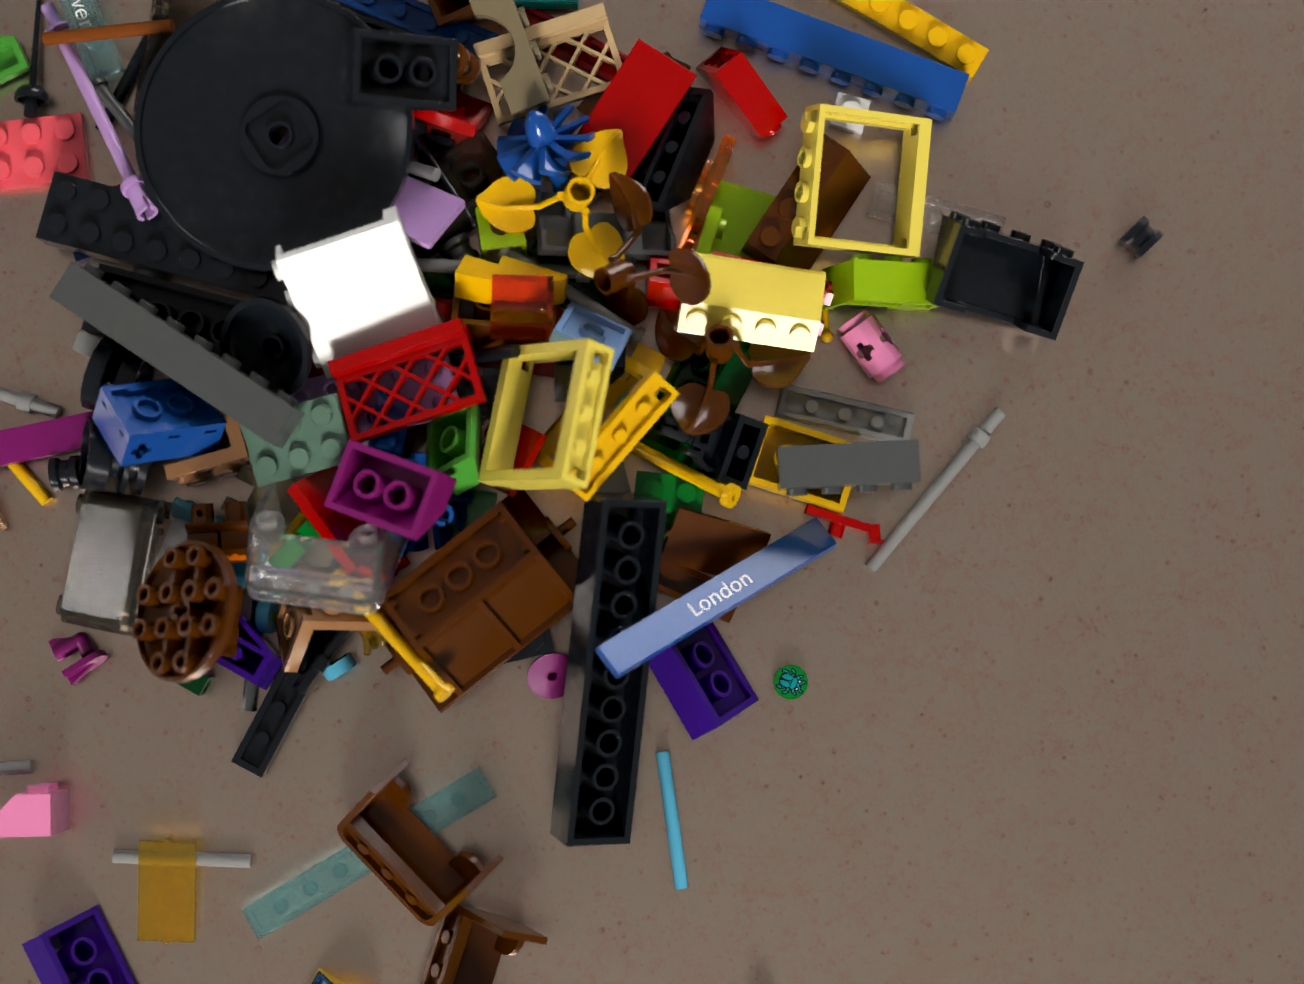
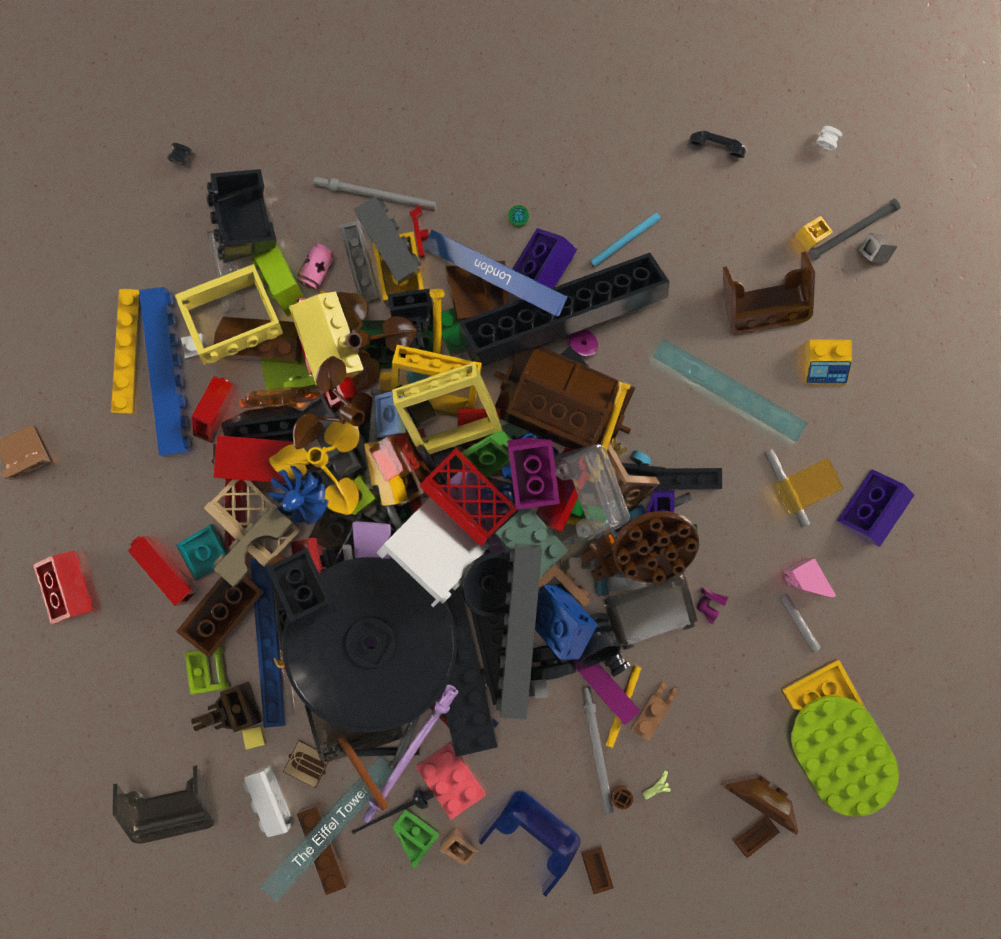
camera: 115 degrees left, 0 degrees up
reddish brown windscreen [337,757,503,926] -> none

